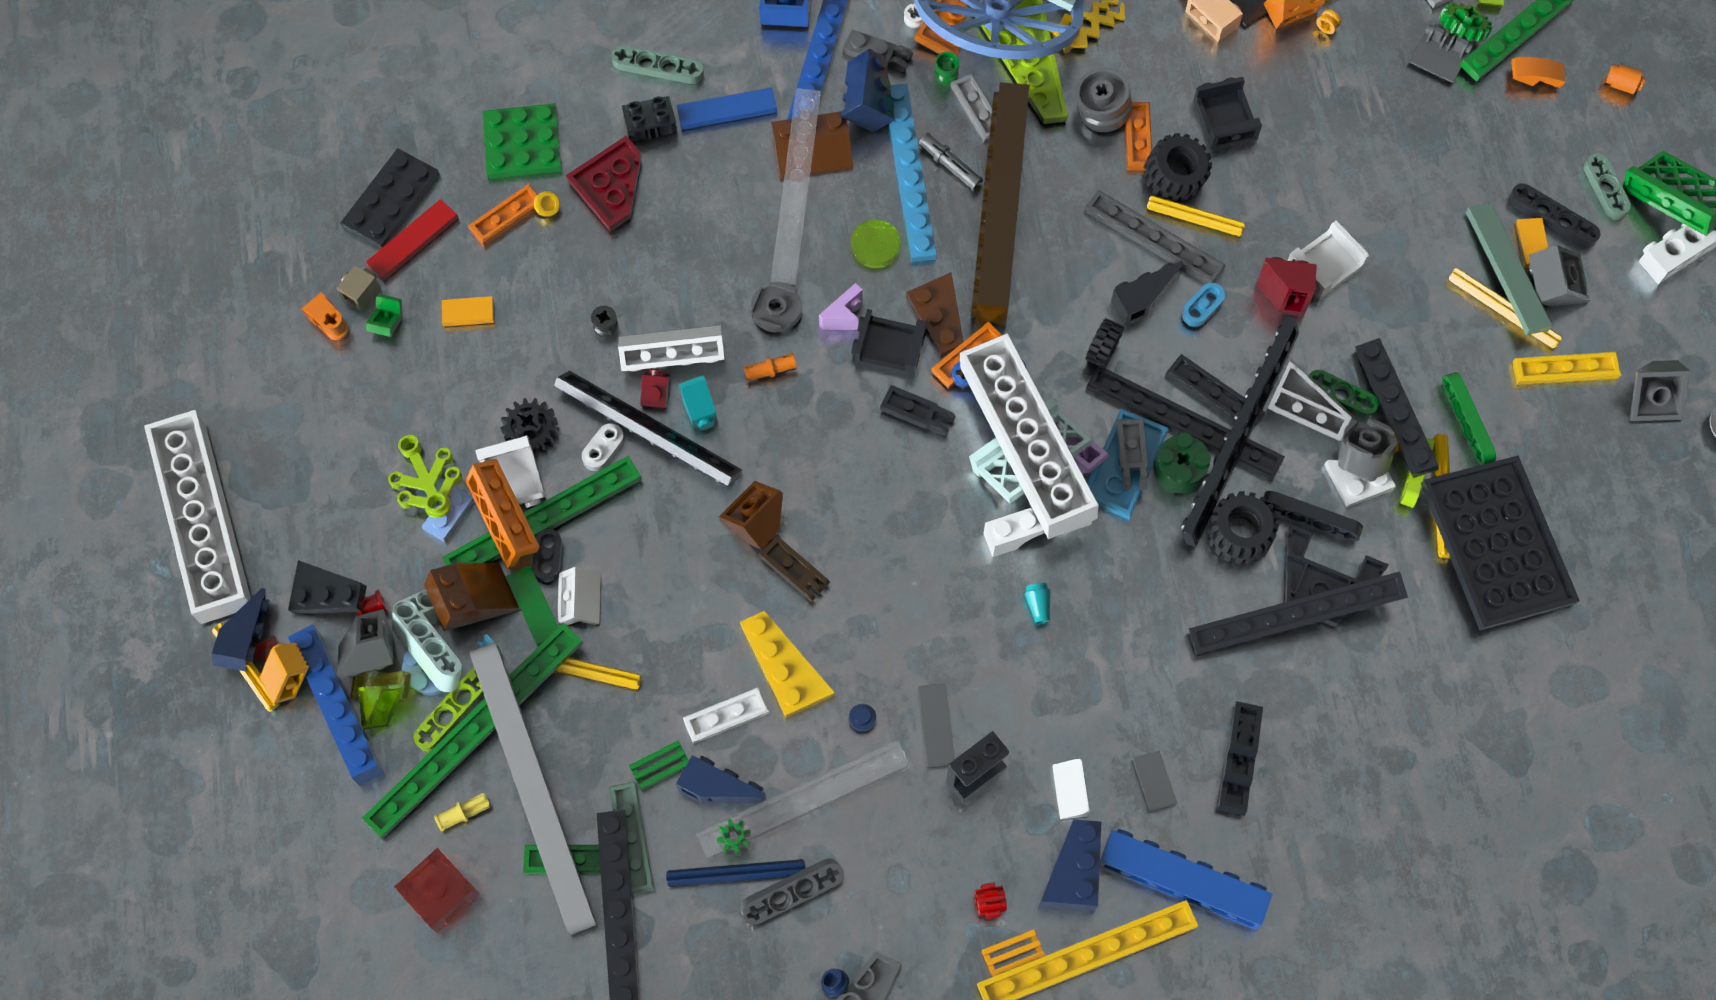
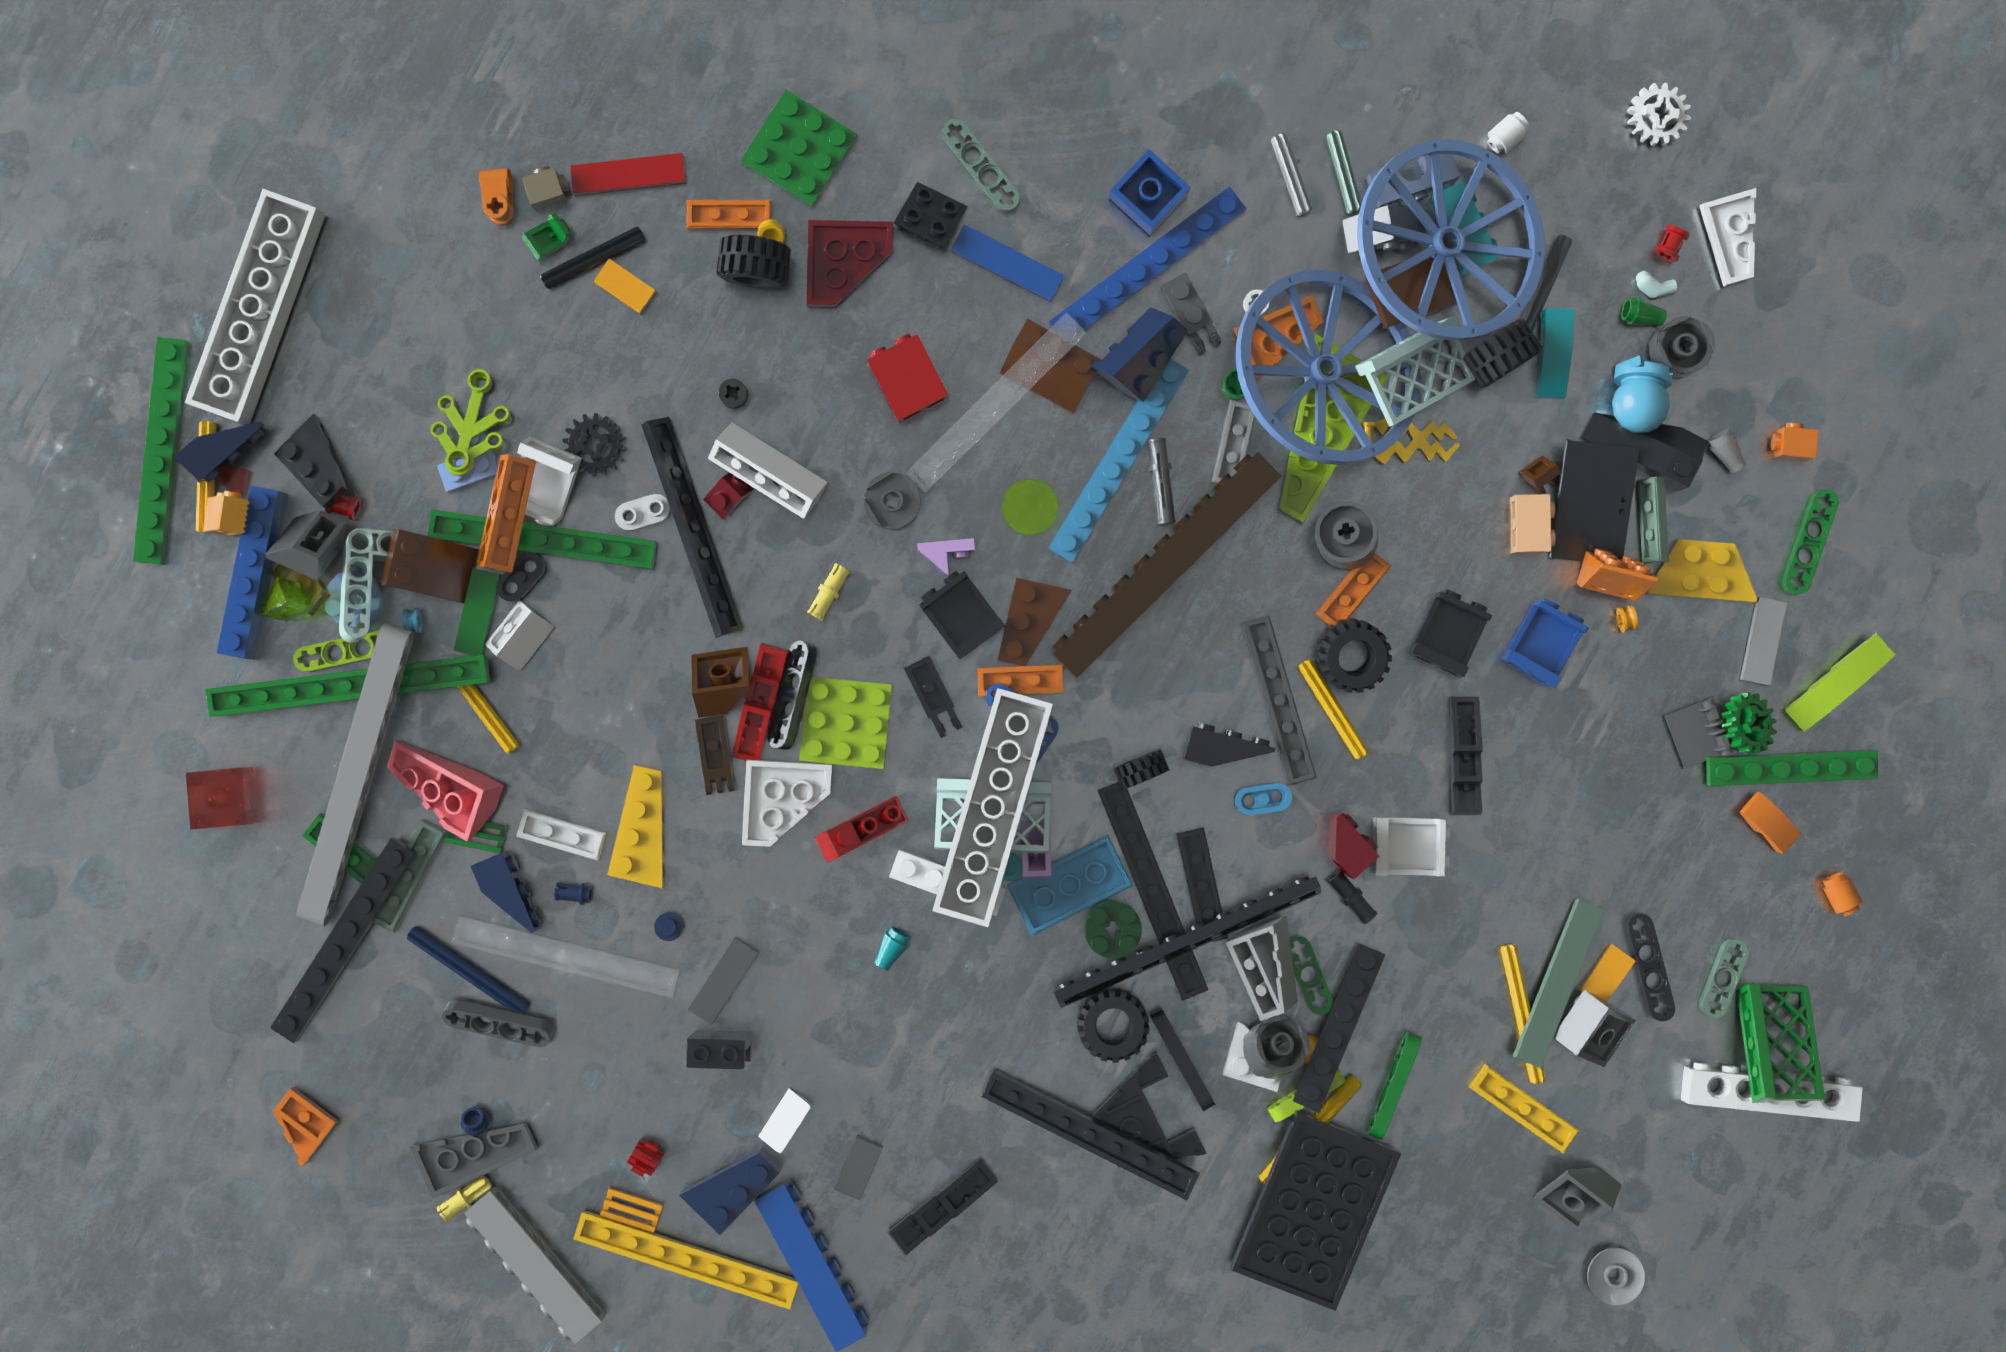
camera: 40 degrees right, 20 degrees up
black plate [340,148,440,249] -> none
light yellow axle [434,793,491,832] -> none
teal slope [679,375,718,431] -> none
green gear [716,818,751,855] -> none
orange pin [743,352,797,382] -> none
dark grey hinge [1116,419,1148,491] -> none
none -> green plate [132,337,188,565]
none -> coral wedge [387,741,504,841]
none -> black axle [540,227,645,289]
none -> dark blue pin [554,882,592,905]
none -> black tyre [716,234,791,289]
none -> red slope [731,643,789,761]
none -> white plate [742,759,832,847]
none -> black beam [767,641,817,750]
none -> lime plate [799,677,892,769]
none -> light yellow pin [807,563,850,621]
none -> red slope [815,796,909,862]
none -> red panel [867,334,949,424]
none -> black pin [1327,870,1377,924]
none -> black slope [1450,697,1483,815]
none -> blue panel [1501,598,1589,688]

